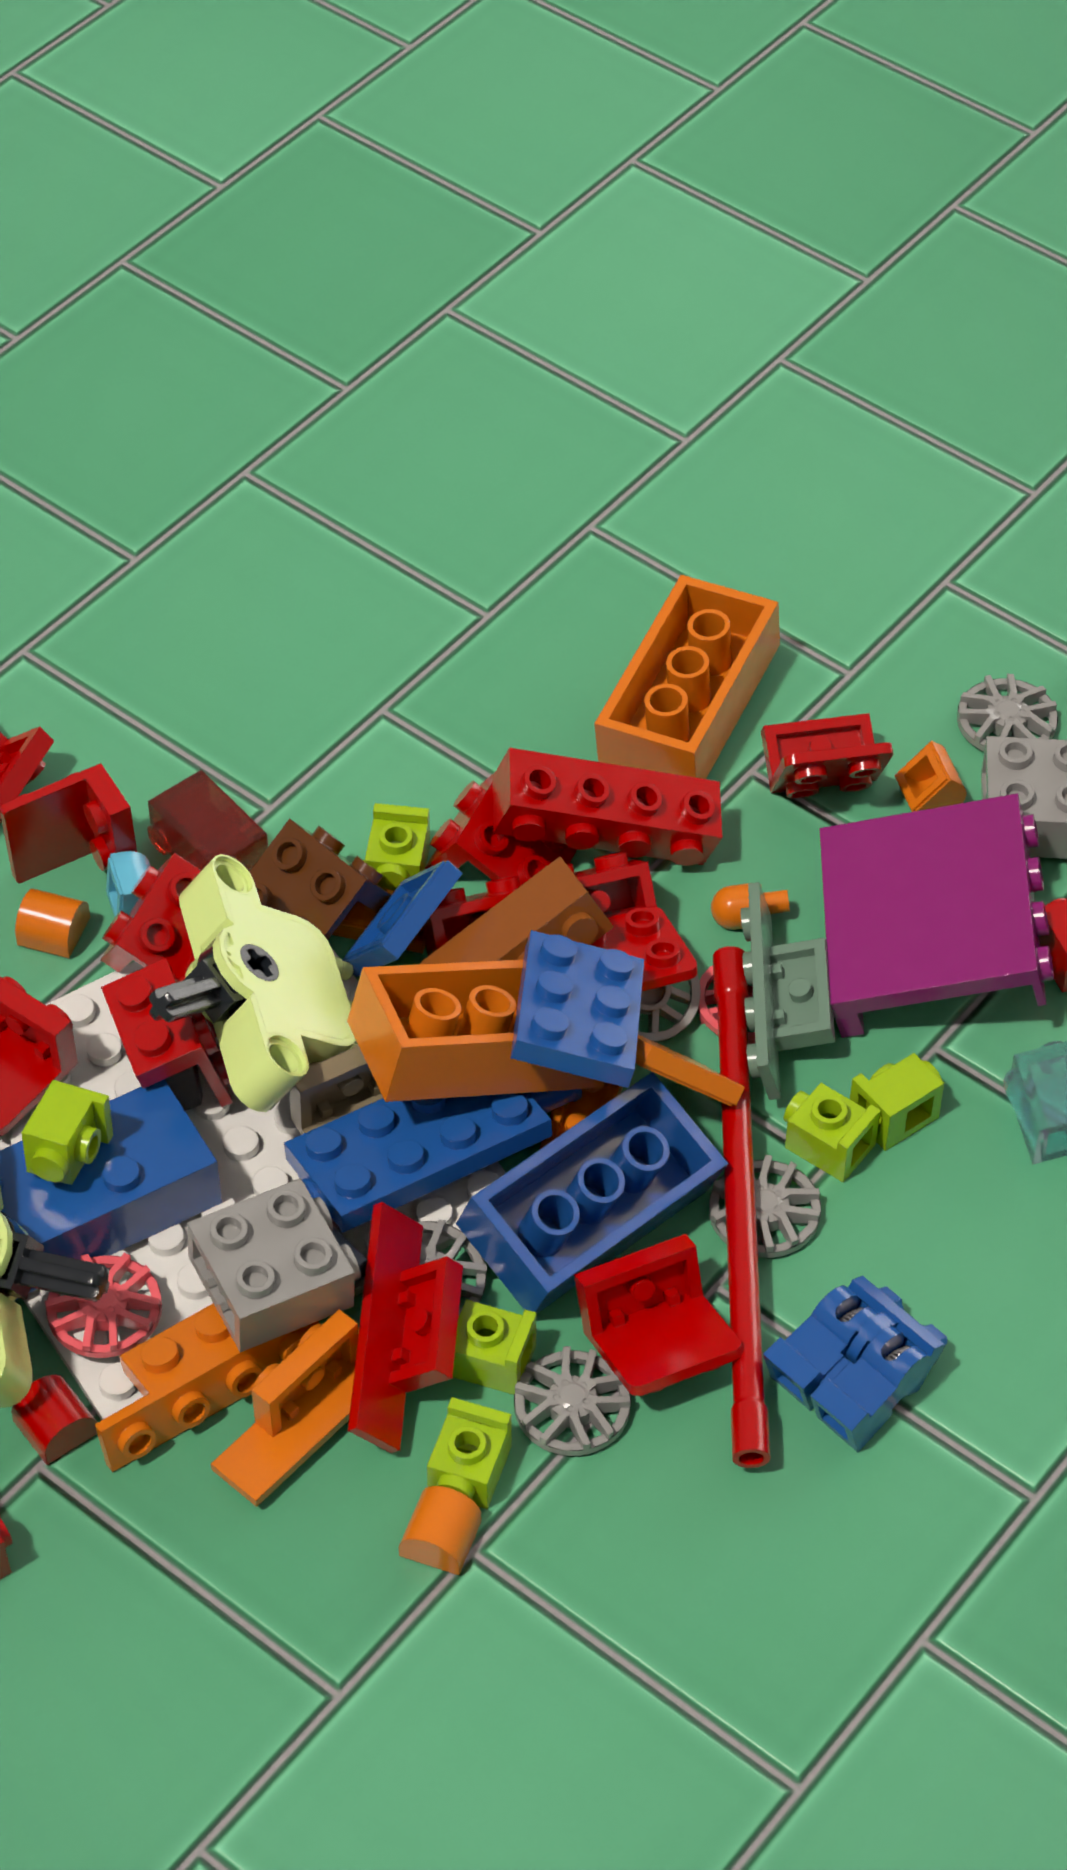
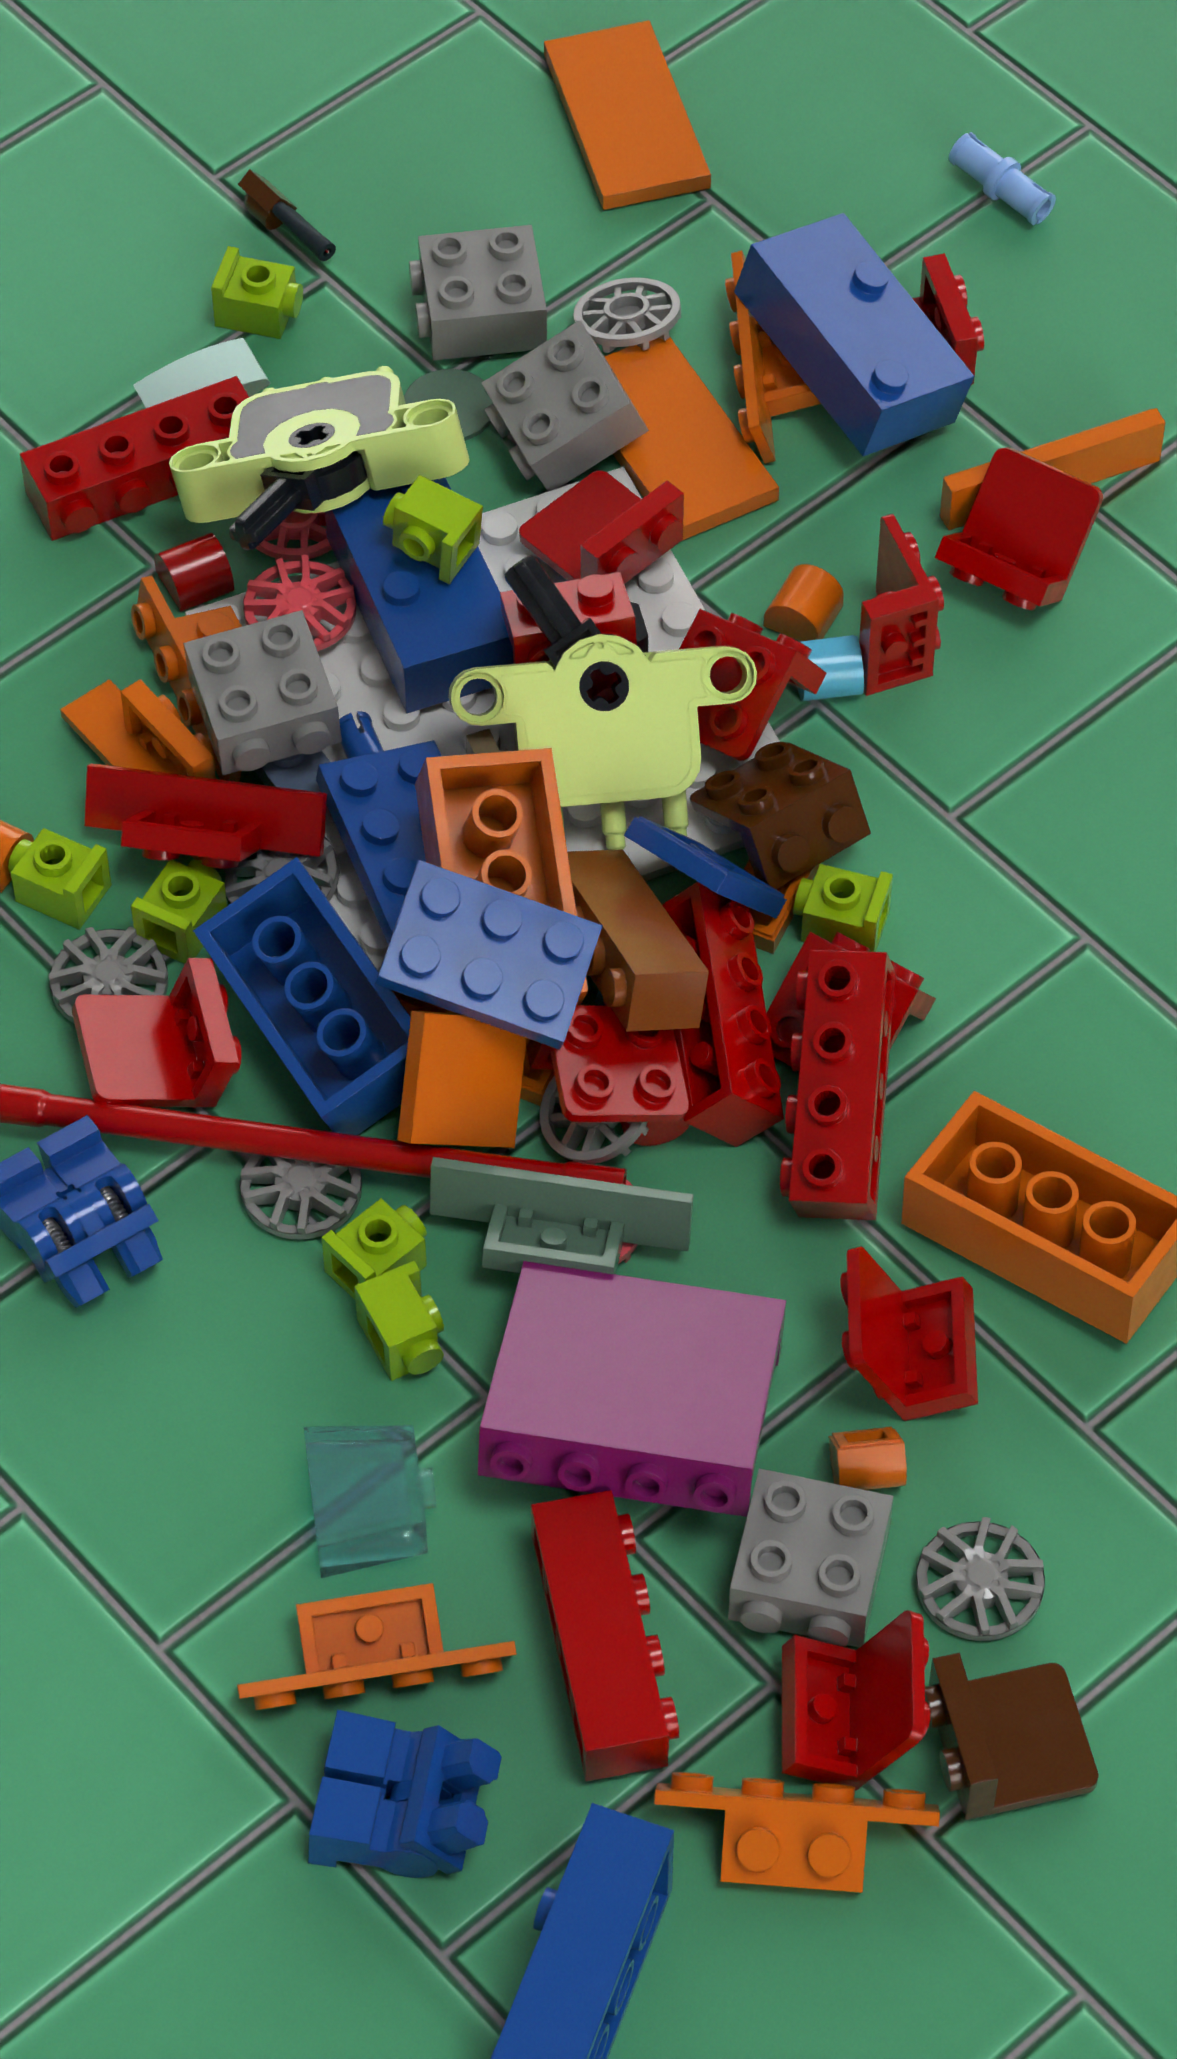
camera: 100 degrees right, 5 degrees up
clear red brick [147,770,268,872] -> none
orange cylinder [711,883,790,930] -> none

